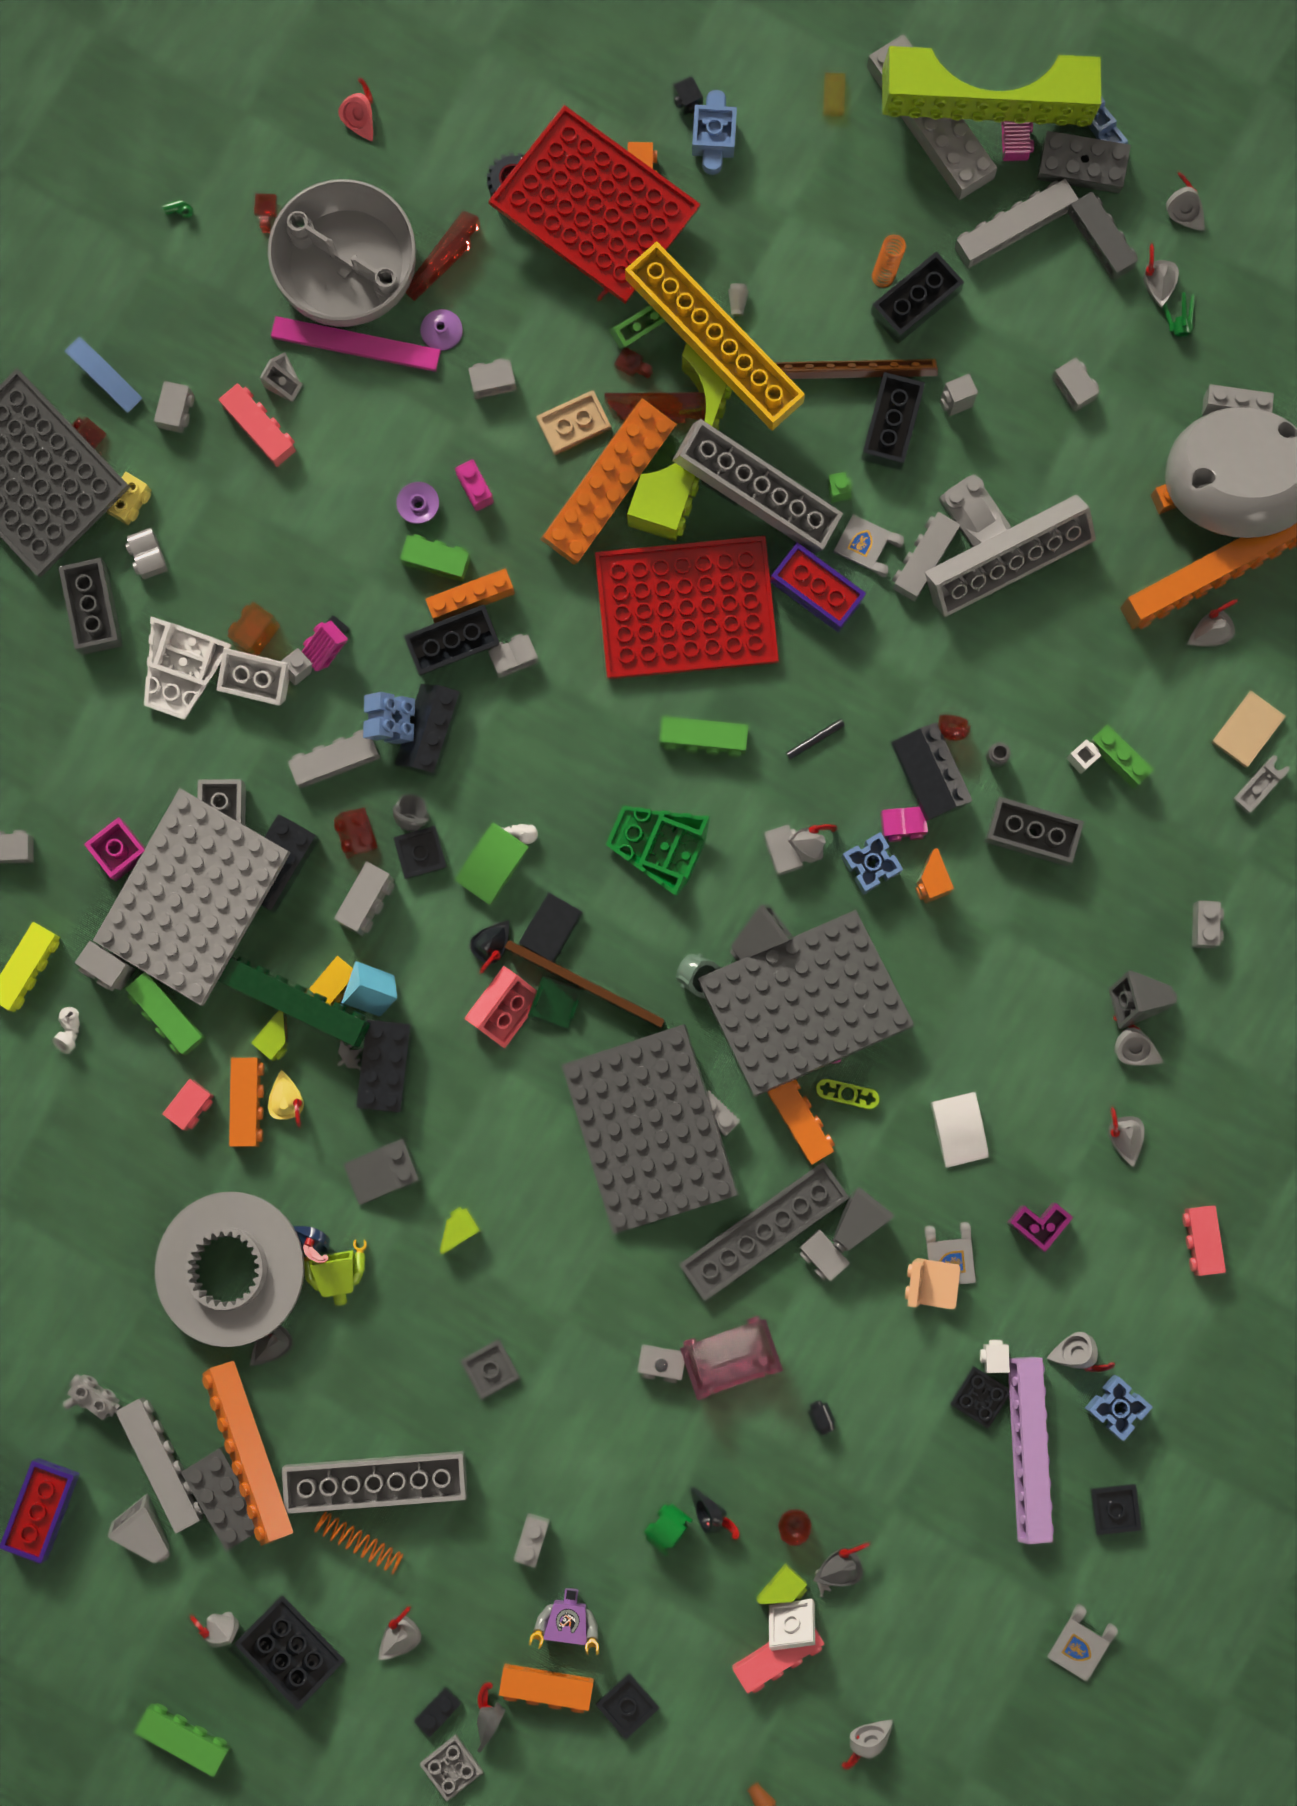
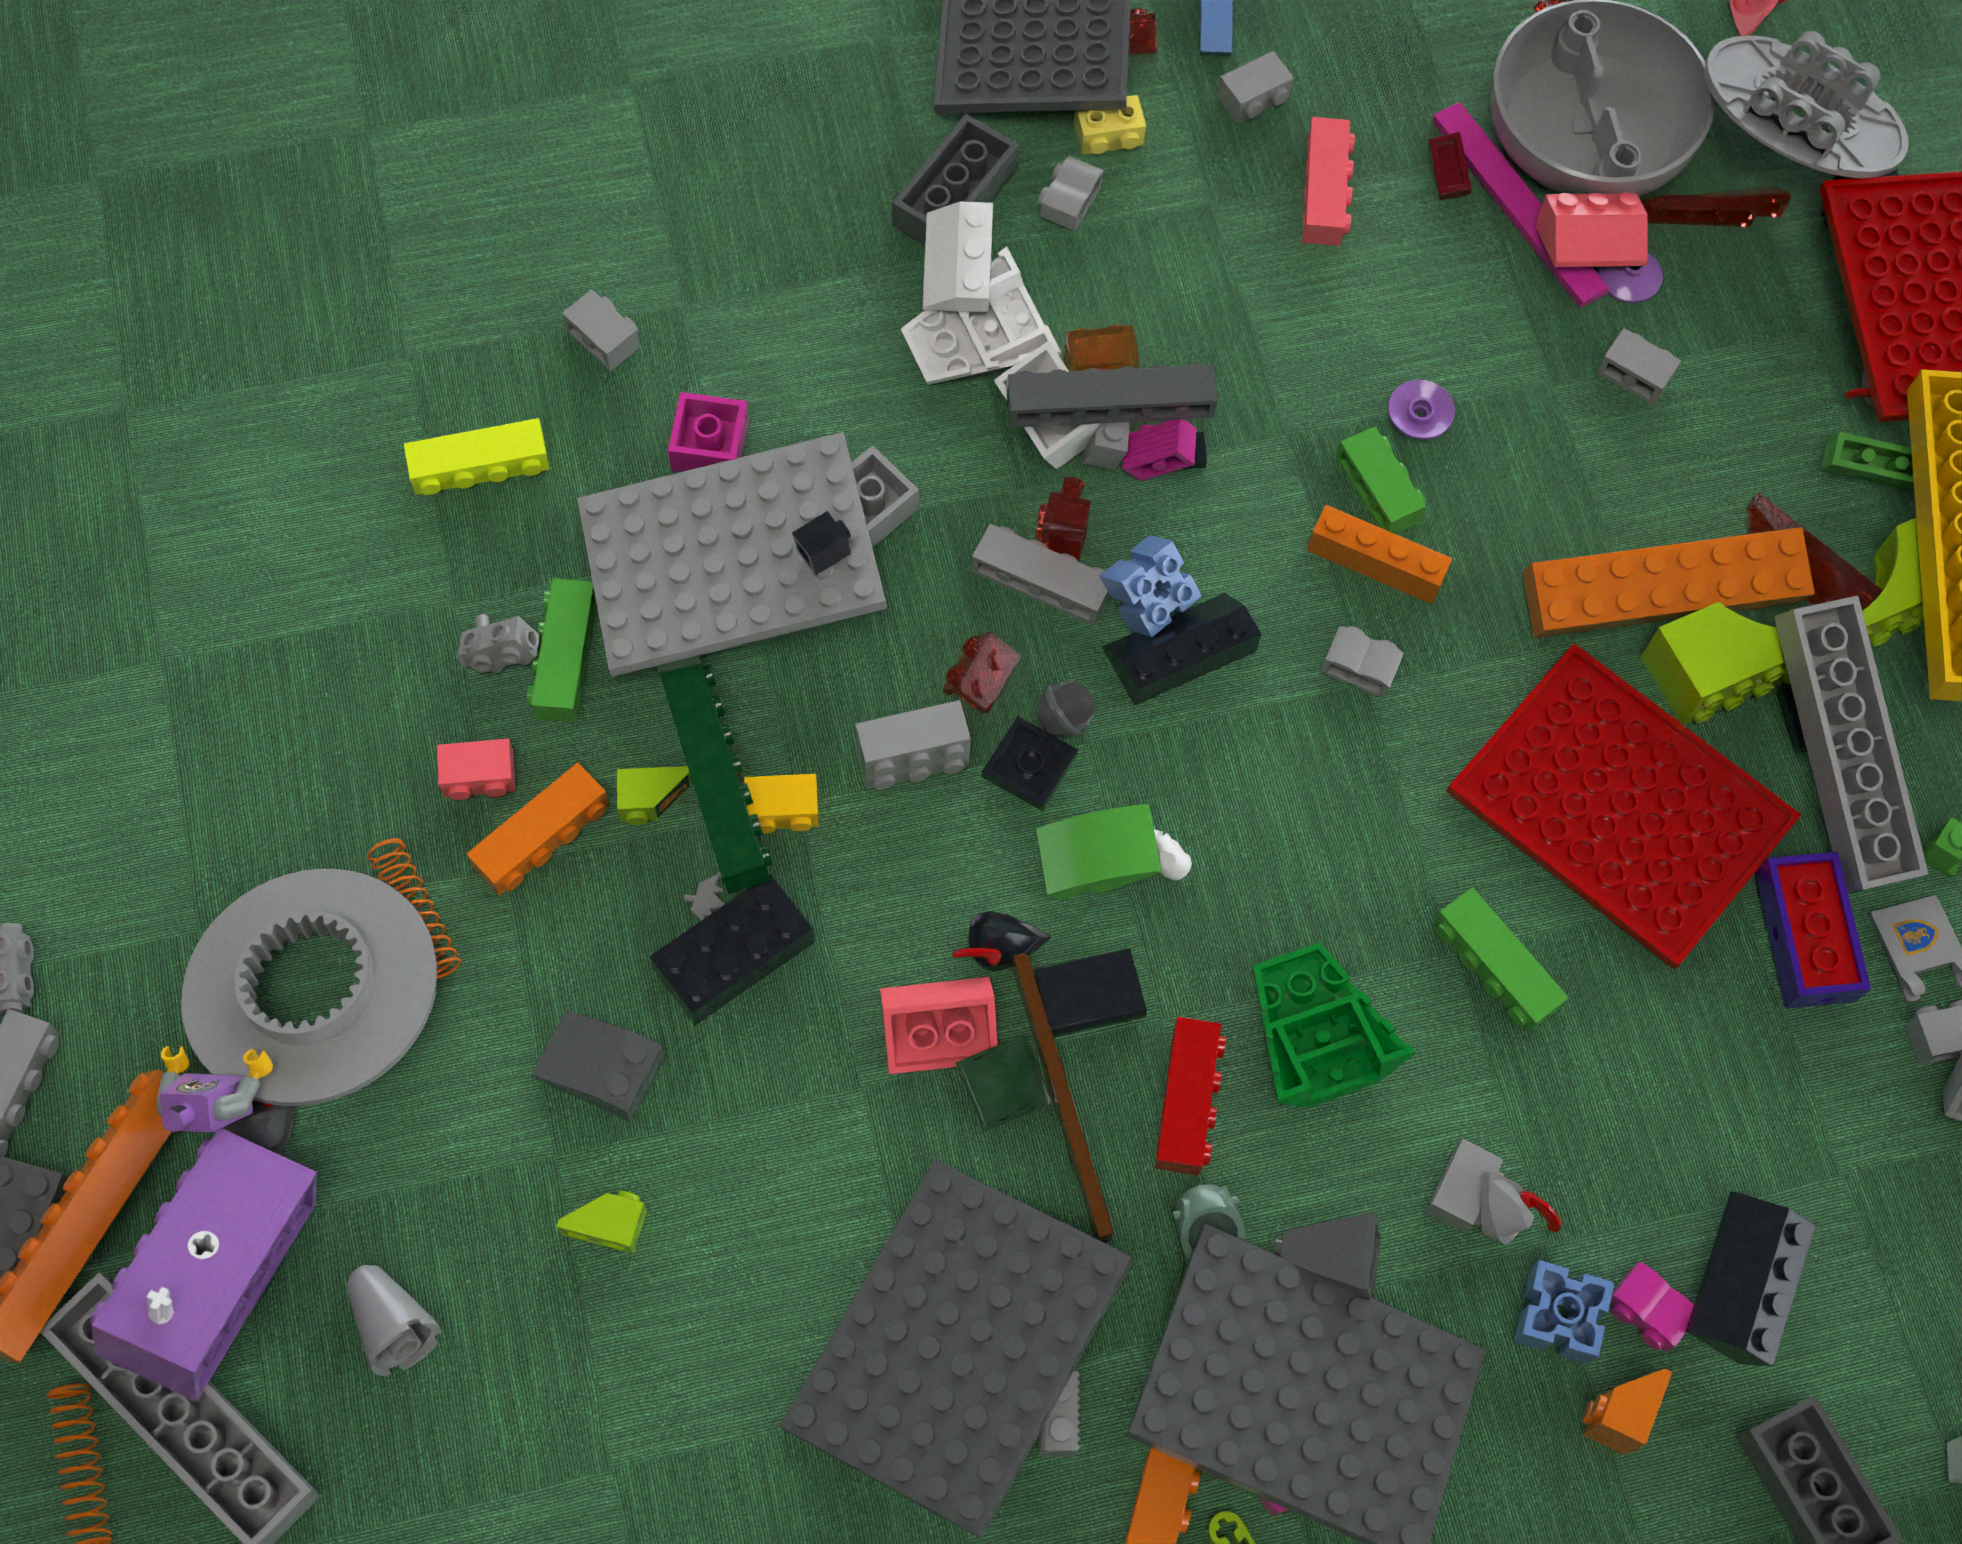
camera: 40 degrees right, 15 degrees down
white arm [52,1007,80,1054] -> none
light grey brick [75,941,135,991] -> none
light grey slope [260,352,303,402] -> none
black brick [261,814,319,913] -> none
light yellow piece [268,1070,304,1128] -> none
dark blue piece [293,1226,330,1263] -> none
lime torso [304,1239,367,1306] -> none
medium azure slope [341,961,397,1016] -> none
black slope [404,605,500,676] -> none
dark pink brick [455,459,494,512] -> none
dark grey tile [460,1338,521,1400] -> none
tan tile [536,390,612,456] -> none
clear red plate [614,347,653,379] -> none
black bar [786,719,845,760] -> none
clear red hair [938,714,971,742] -> none
flat silver brick [986,742,1010,767] -> none
none -> medium lavender piece [90,1128,317,1402]
none -> torso [156,1046,273,1133]
none -> light grey cone [346,1265,442,1376]
none -> orange piece [366,838,462,979]
none -> light grey brick [458,614,539,673]
none -> black brick [792,511,851,575]
none -> white slope [923,202,993,312]
none -> dark grey brick [1006,363,1218,428]
none -> clear red brick [1035,477,1091,562]
none -> red brick [1154,1016,1226,1176]
none -> dark red tile [1428,132,1472,200]
none -> coral slope [1535,192,1648,267]
none -> light grey piece [1704,31,1909,178]

